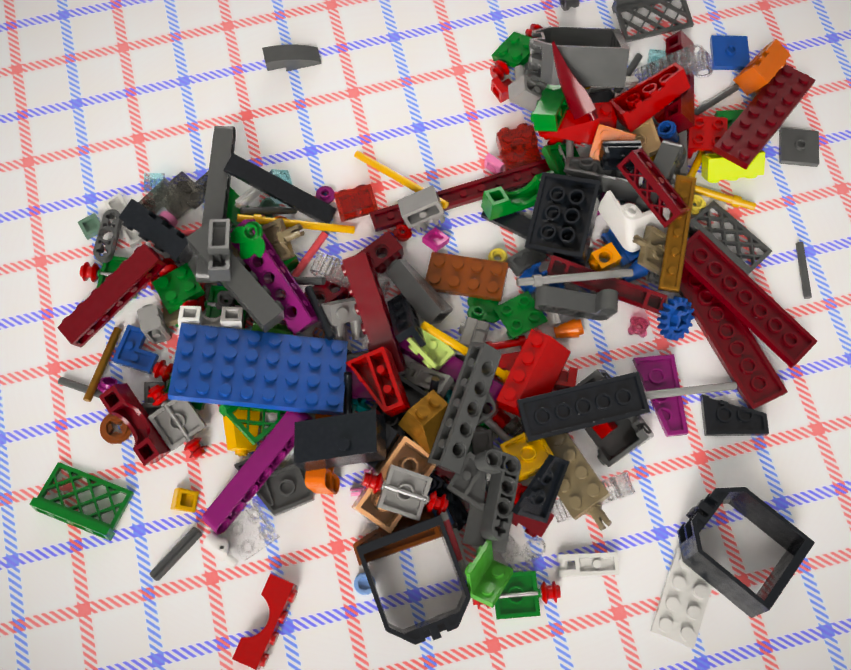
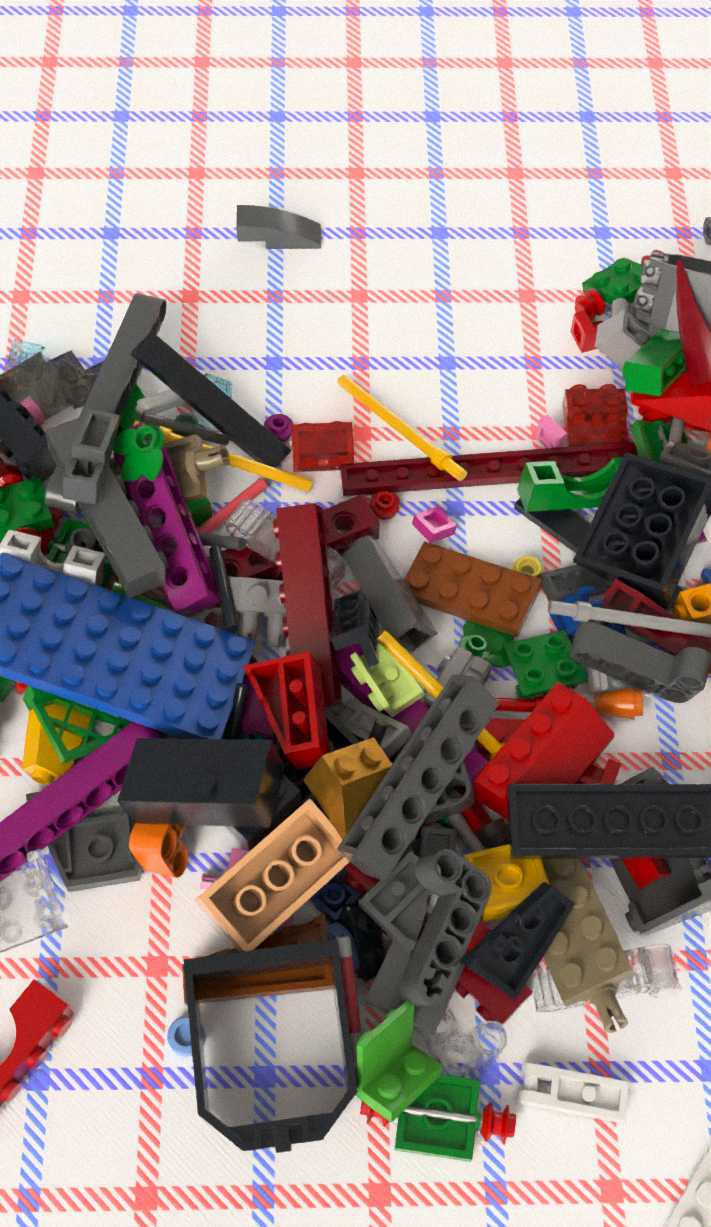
camera: 10 degrees right, 10 degrees down
light grey plate [361,464,449,521] -> none
light grey brick [397,185,445,233] -> none

